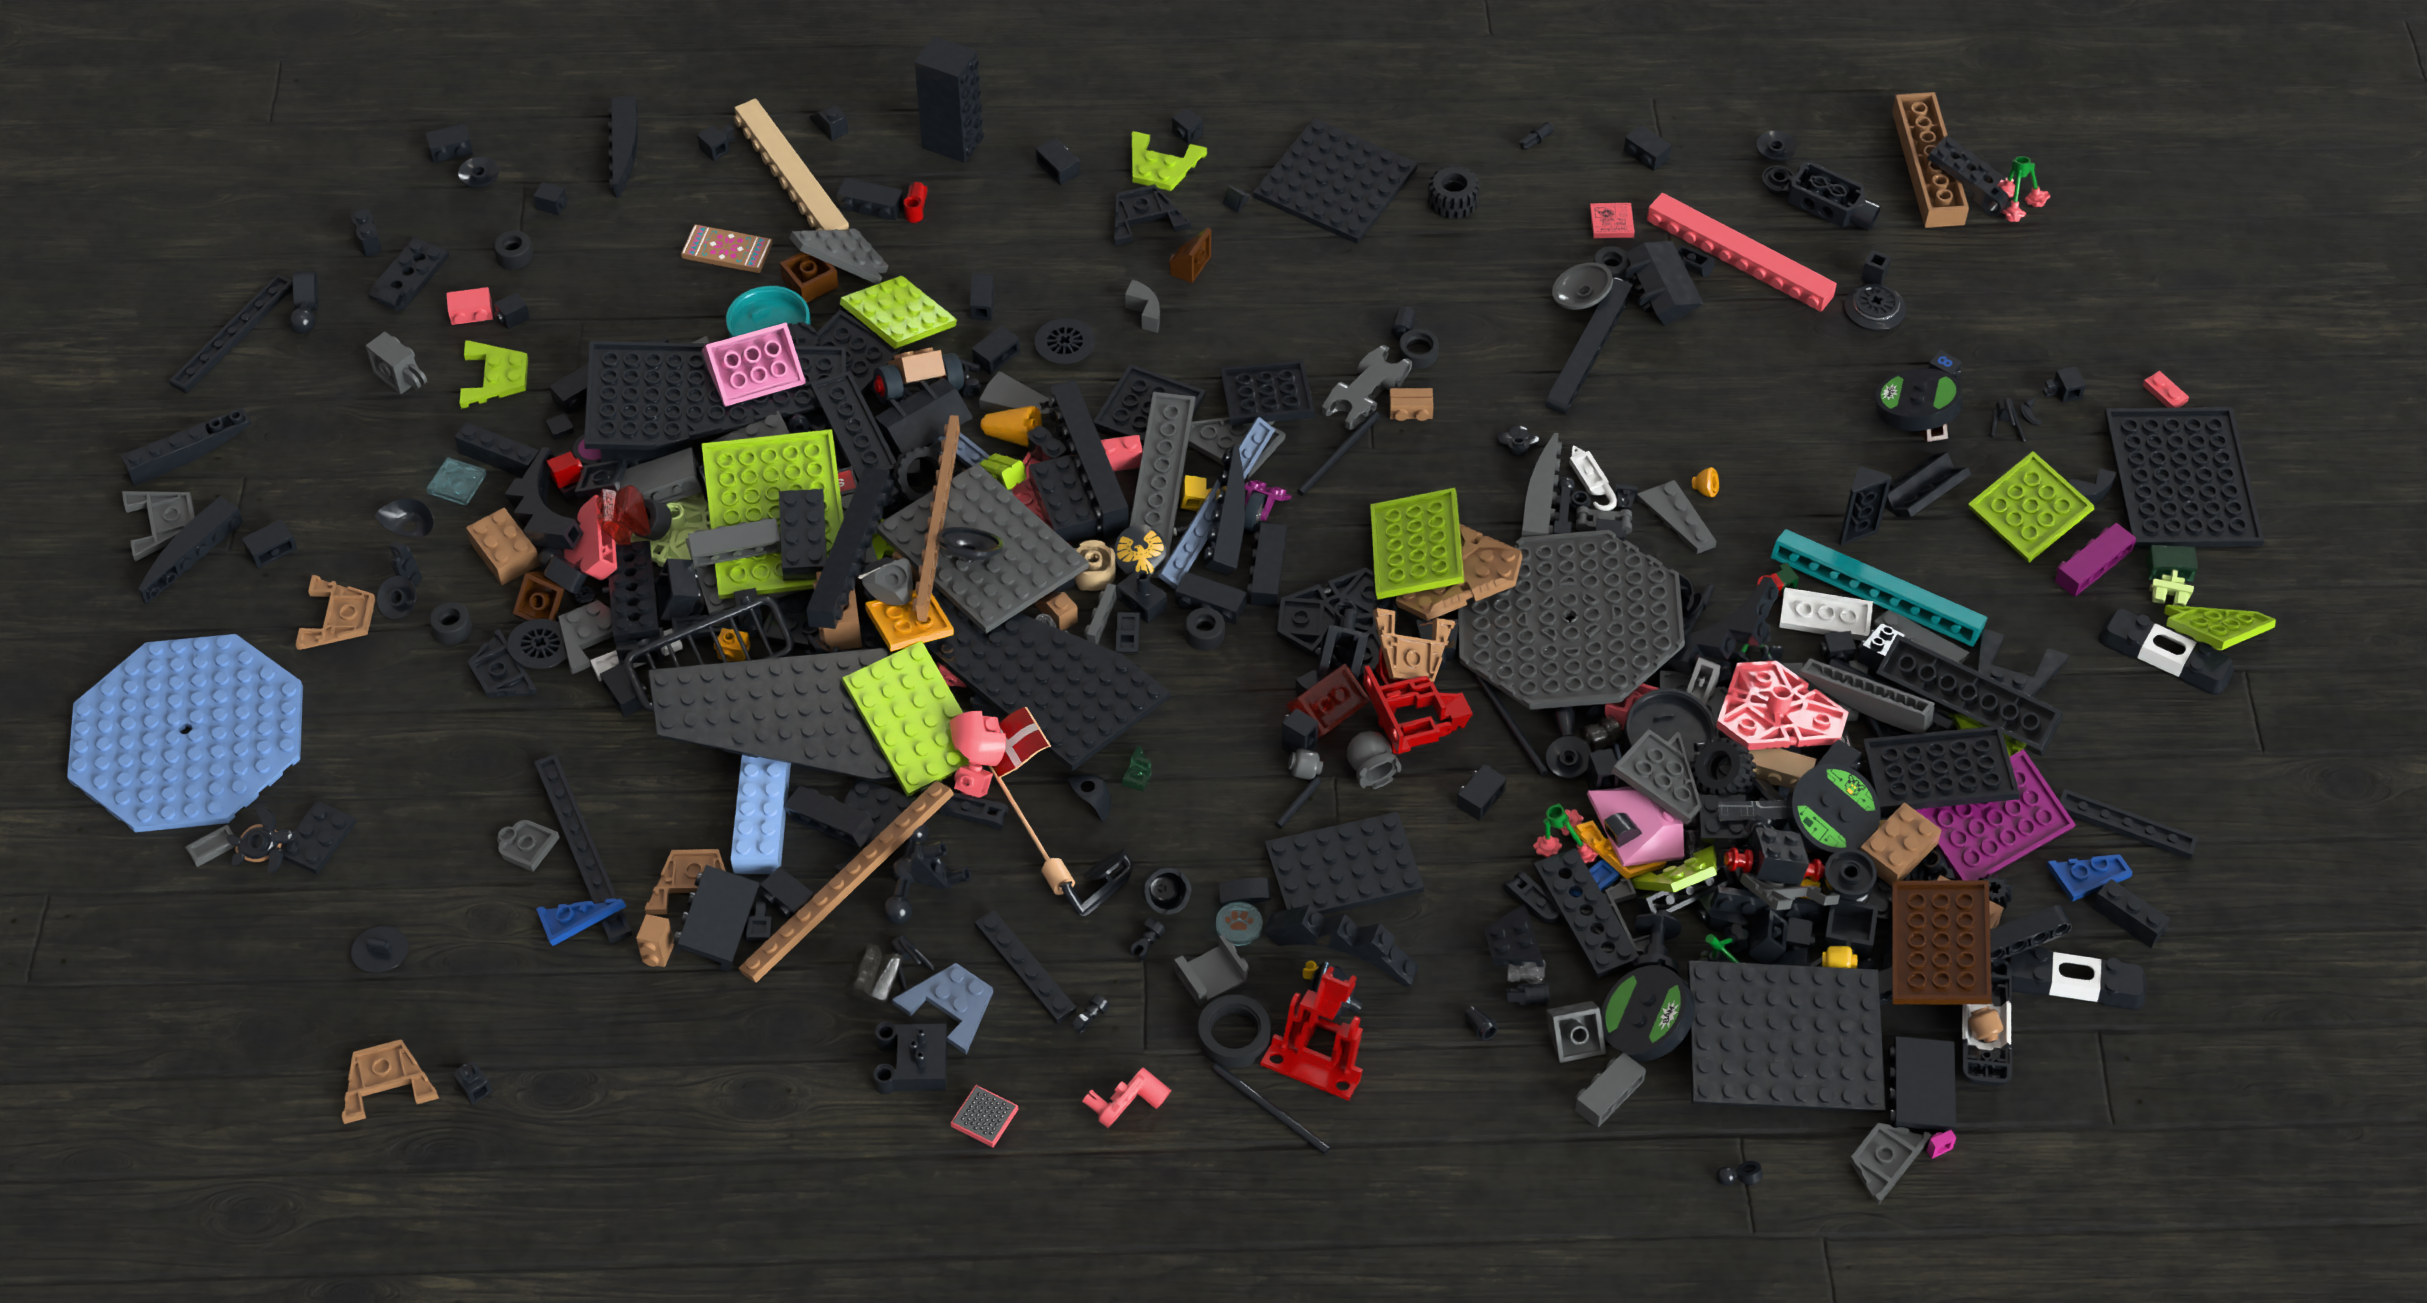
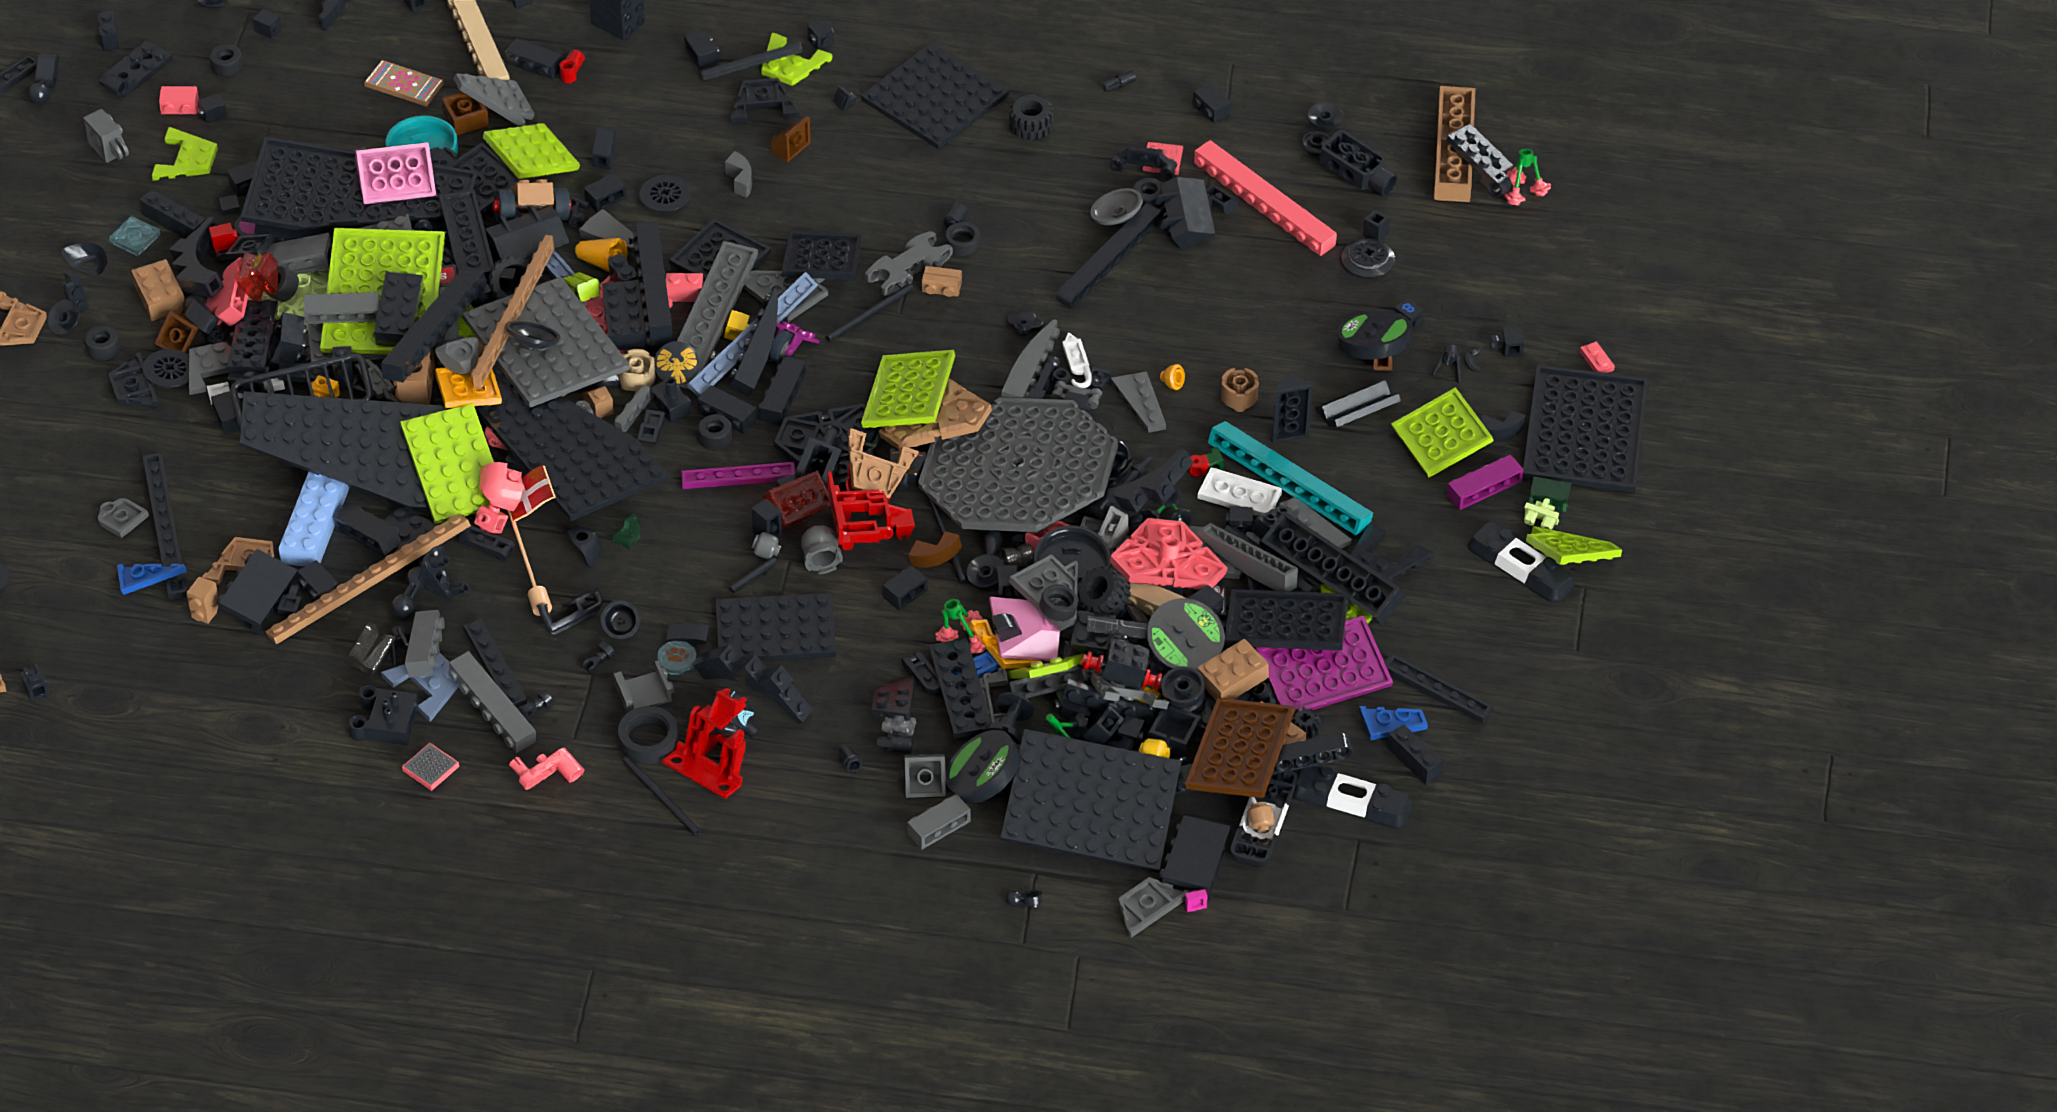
camera: 10 degrees right, 5 degrees down
none -> dark grey hinge [354,359,395,400]
none -> dark grey brick [405,610,445,678]
none -> dark grey brick [448,651,536,753]
none -> magenta tile [681,462,795,489]
none -> black axle [701,42,803,81]
none -> reddish brown brick [908,531,962,568]
none -> black tyre [1039,584,1078,621]
none -> black plate [1110,145,1177,180]
none -> medium nougat brick [1221,368,1259,412]

